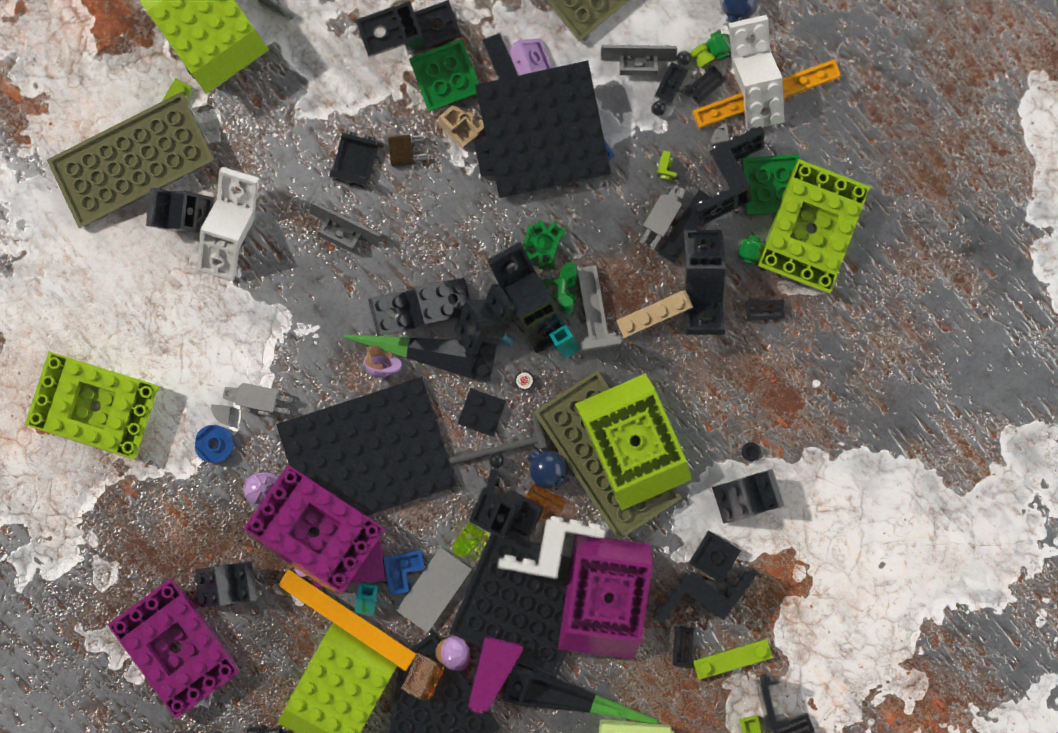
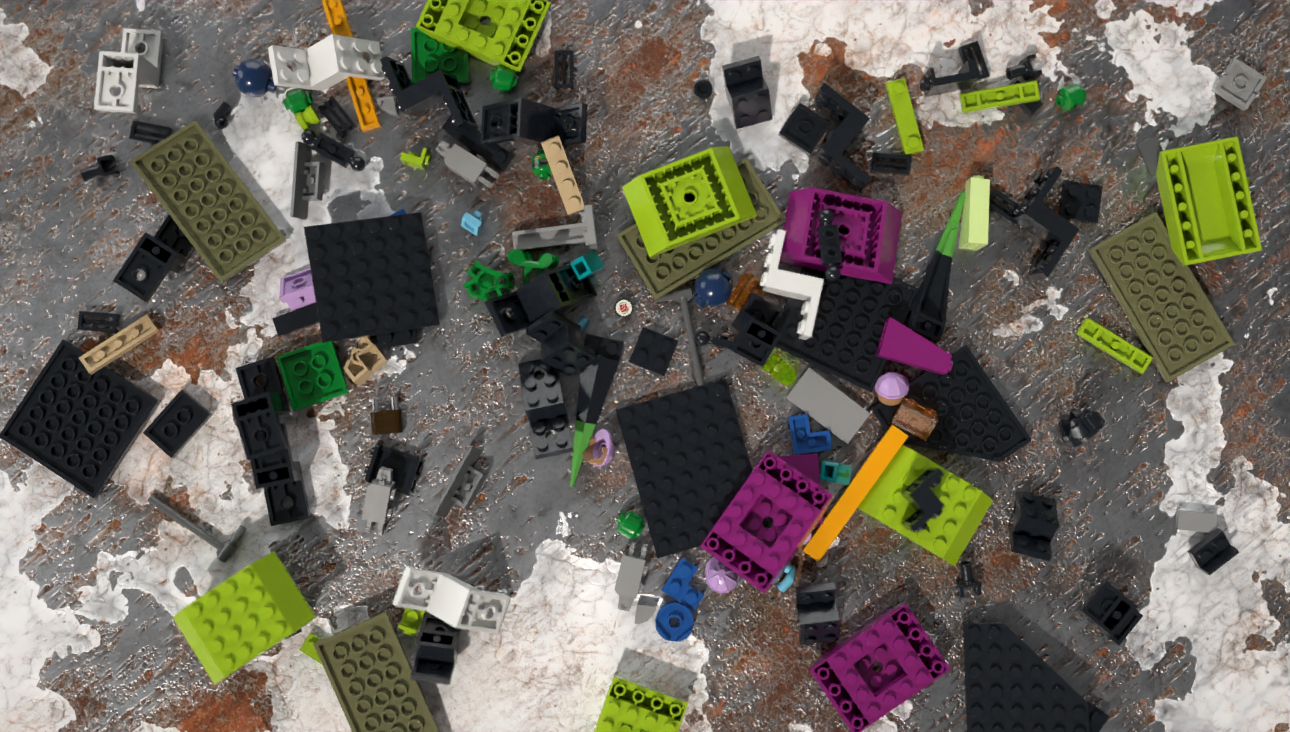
camera: 85 degrees left, 0 degrees up
none -> black bracket [250,423,311,526]
none -> light grey hinge [361,467,397,535]
none -> lime bracket [398,608,426,635]
none -> medium azure tile [461,210,483,236]
none -> green head [532,150,553,180]
none -> green head [616,511,645,540]
none -> blue plate [661,557,704,611]
none -> medium azure arm [777,563,796,593]
none -> black plate [817,209,842,281]
none -> black bracket [901,467,945,532]

